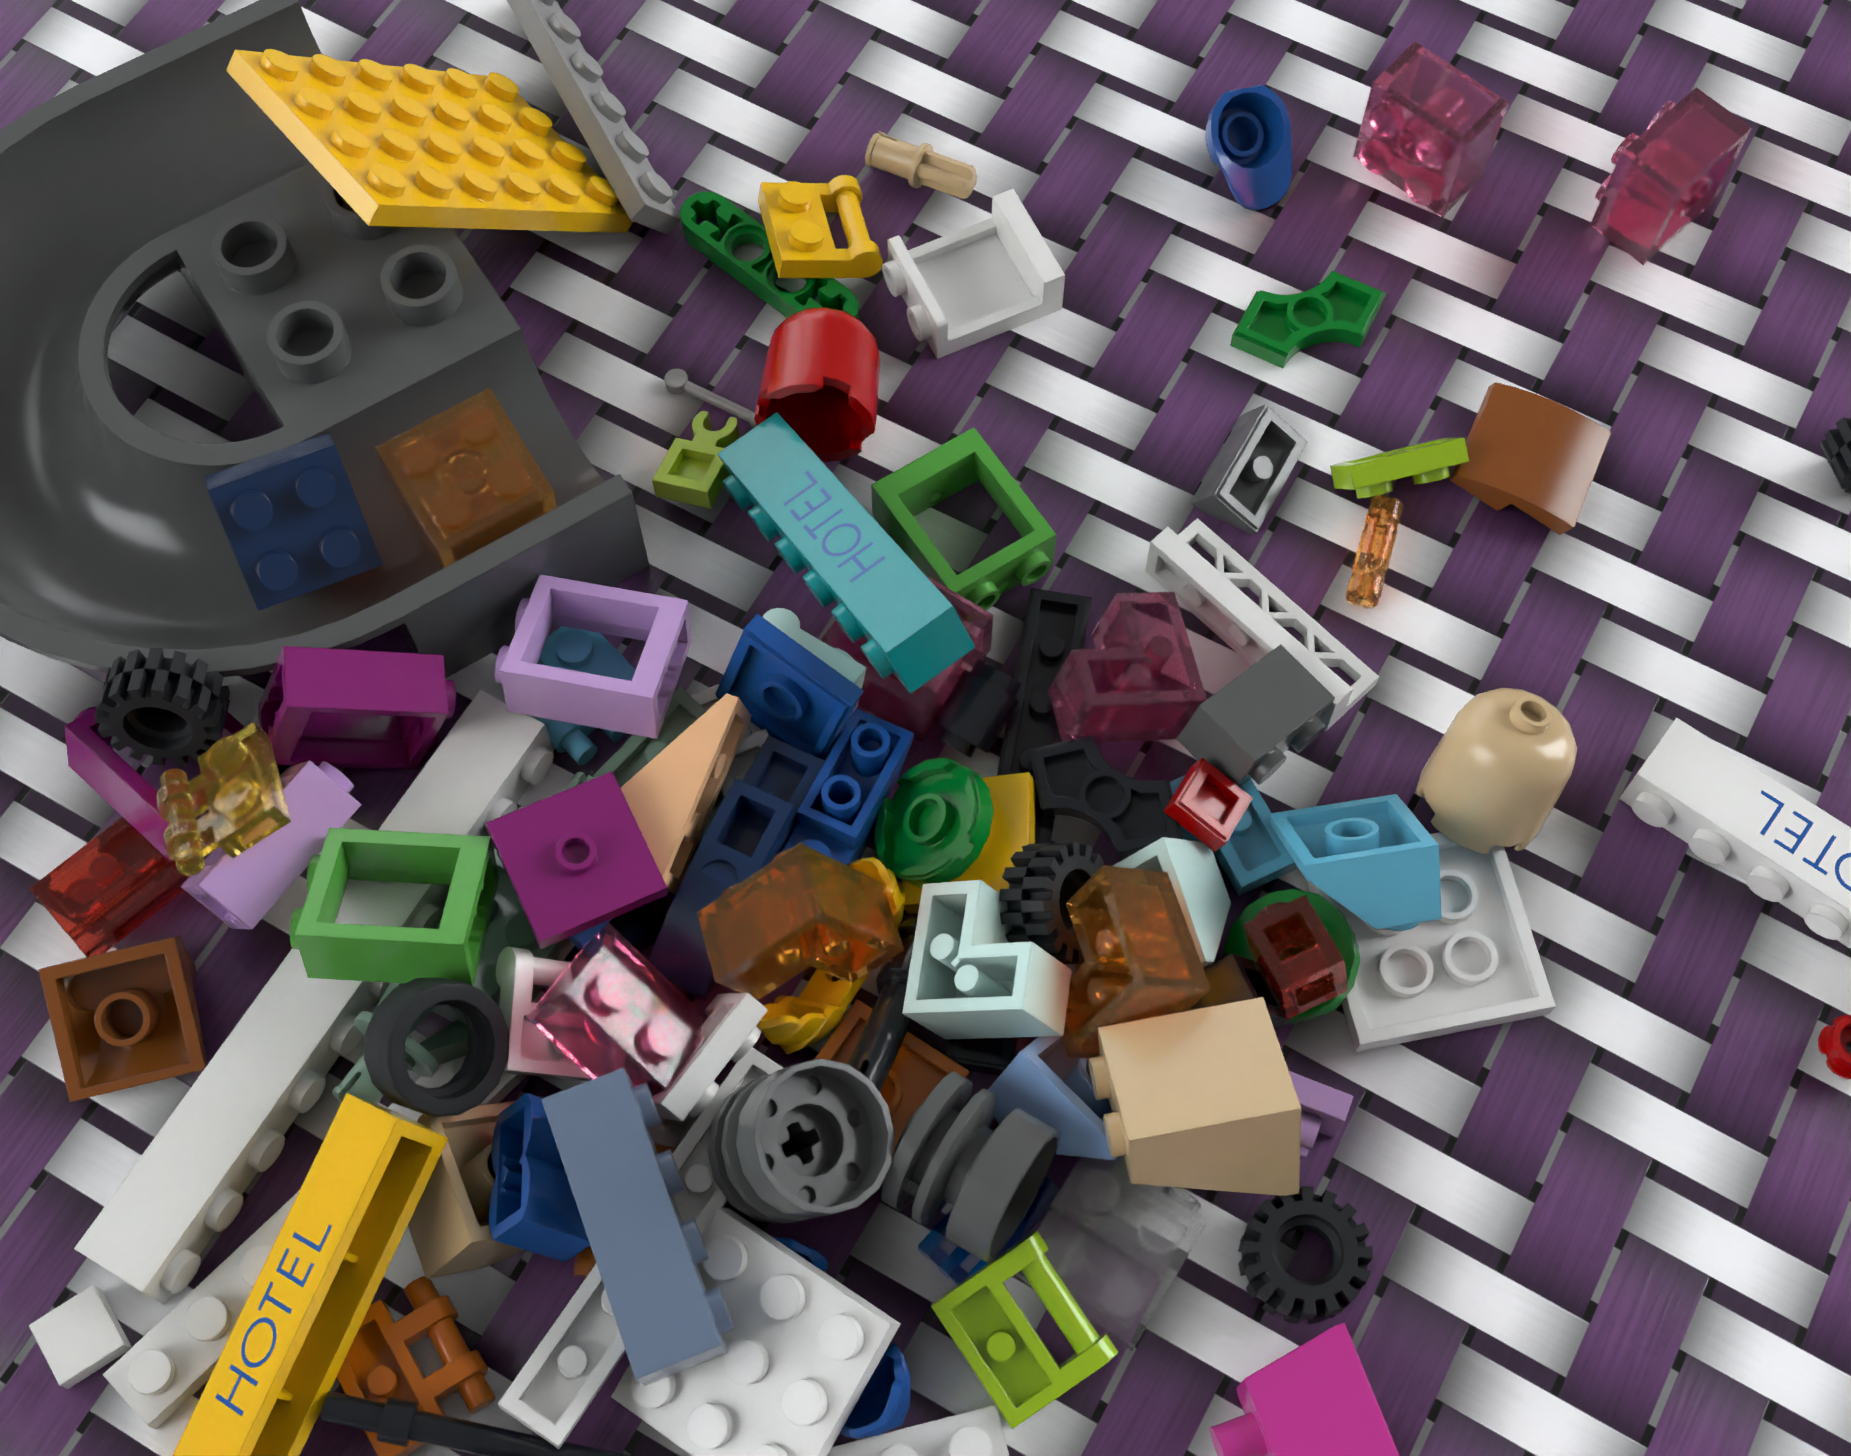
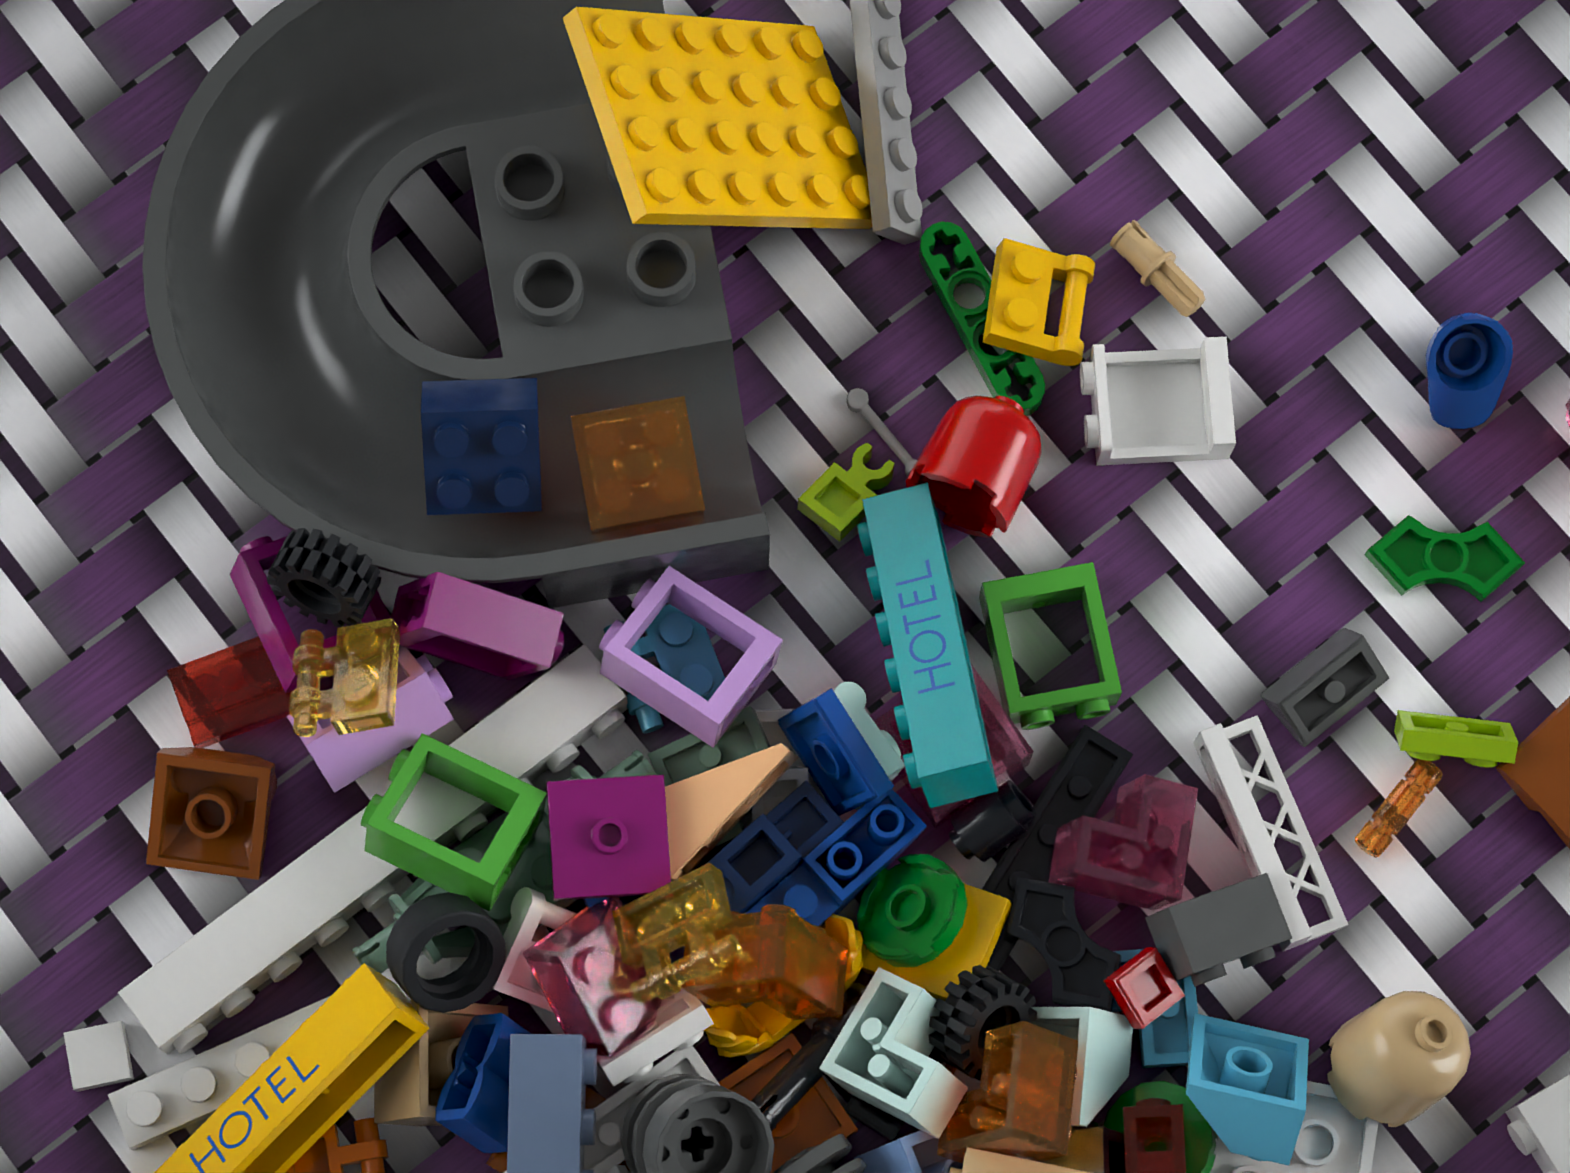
camera: 20 degrees right, 10 degrees up
none -> clear yellow plate [612,863,742,1004]

